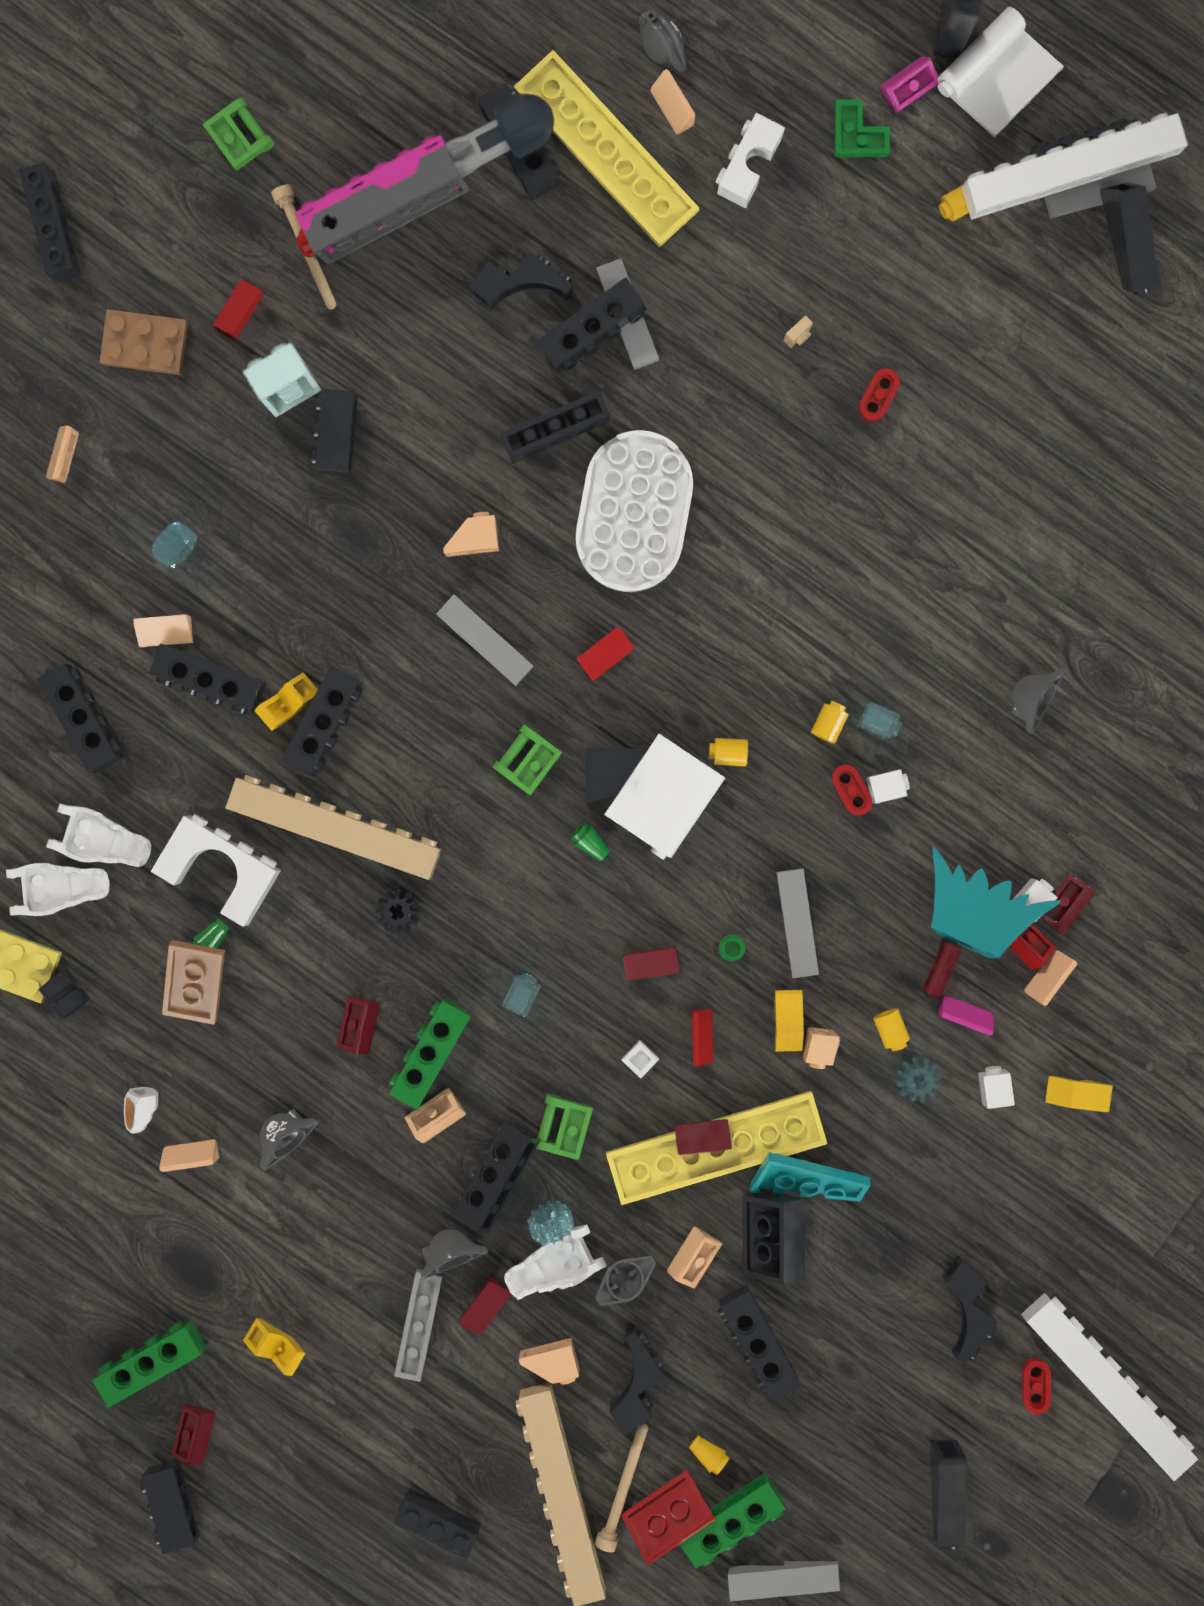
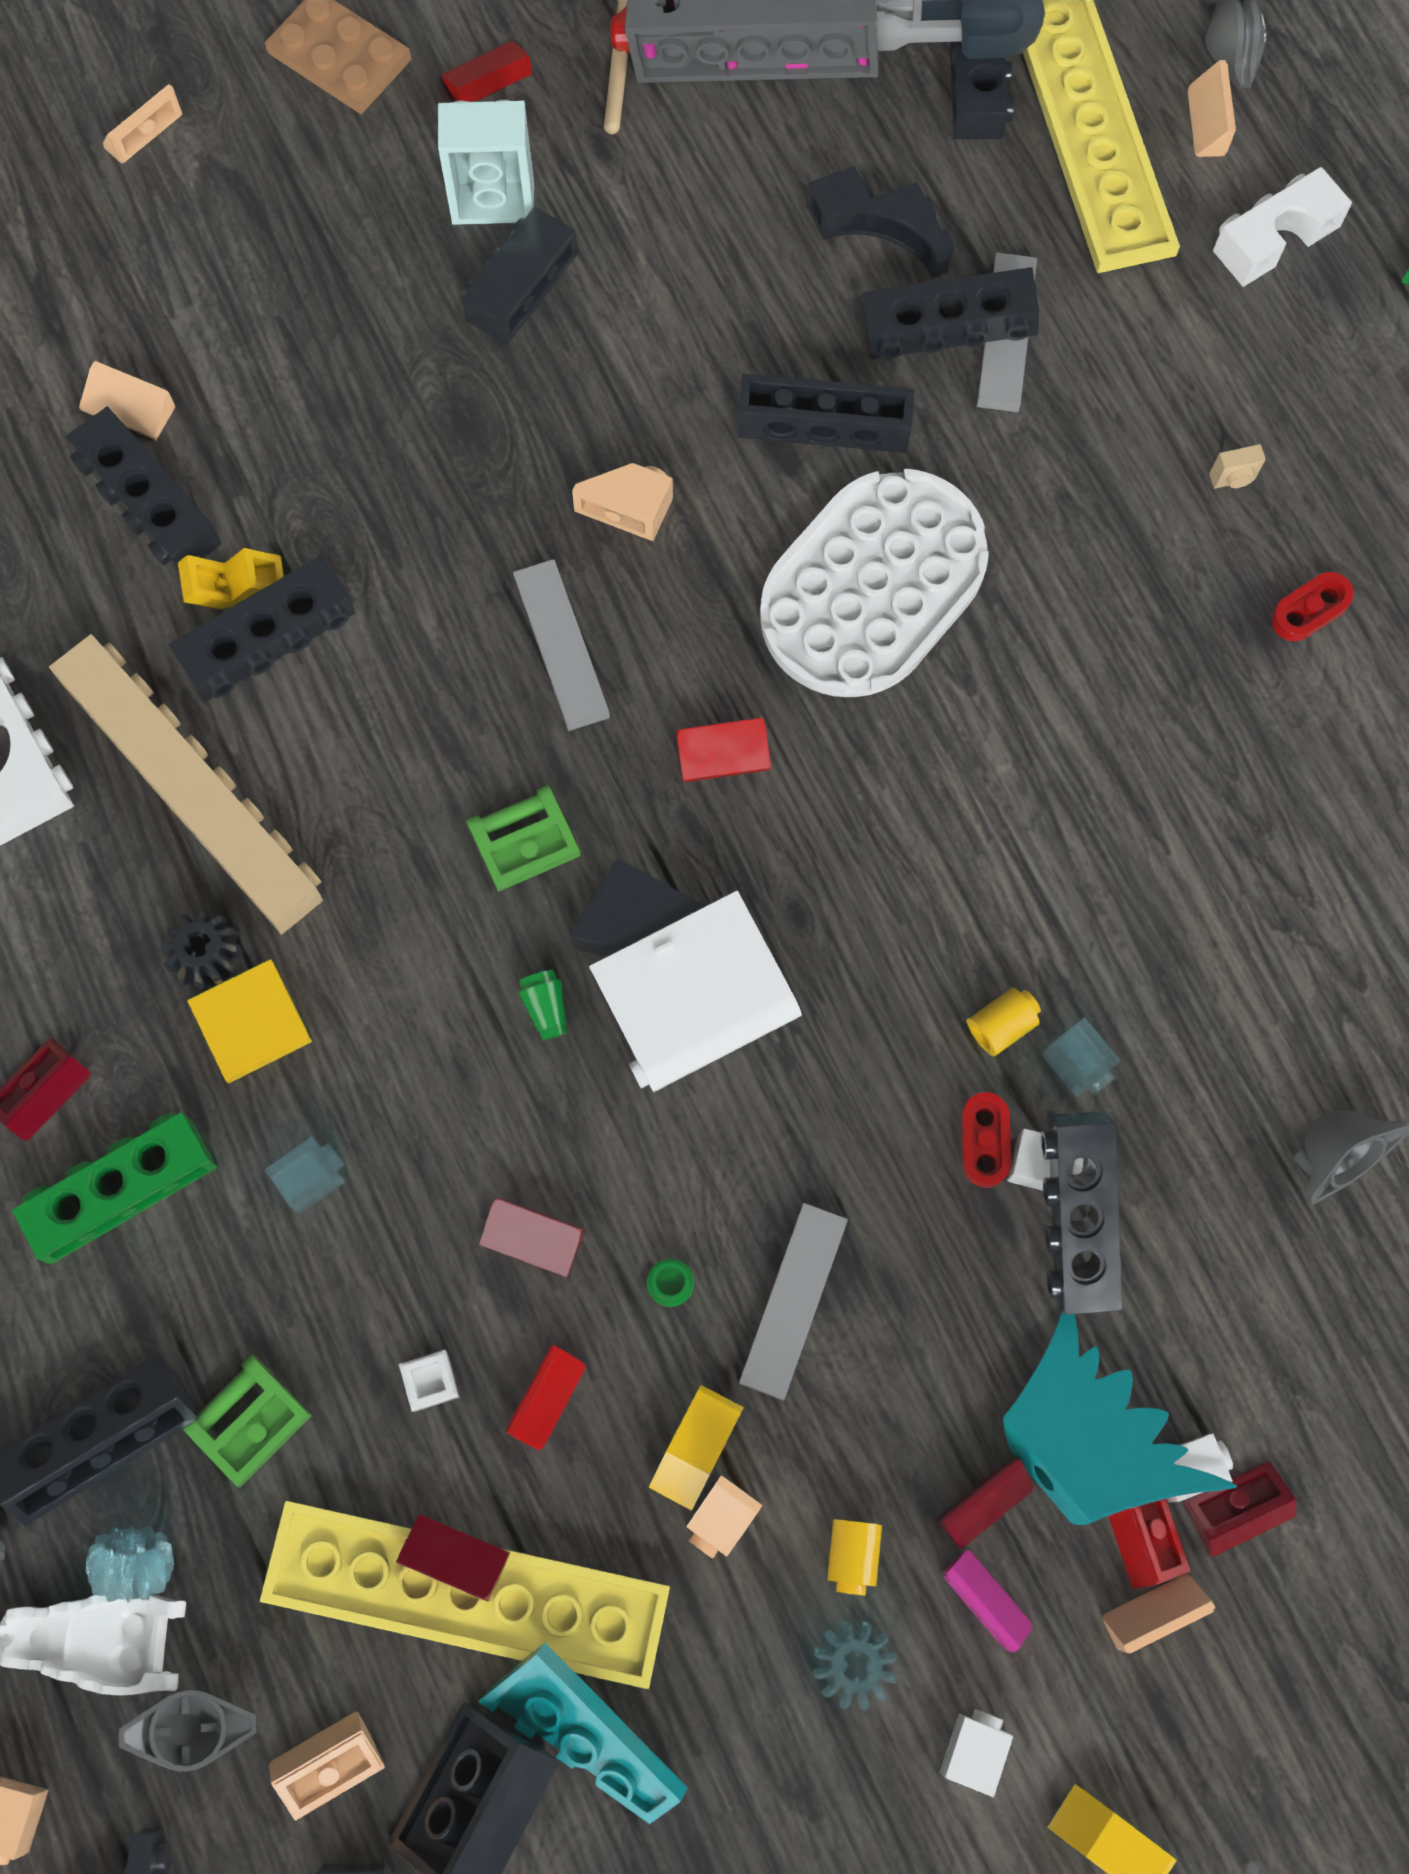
camera: 30 degrees right, 15 degrees down
clear light blue gear [152,521,197,569] -> none
light nougat slope [404,1088,466,1143] -> none
yellow brick [709,738,748,766] -> none
none -> yellow tile [187,959,312,1084]
none -> black brick [1041,1111,1122,1314]

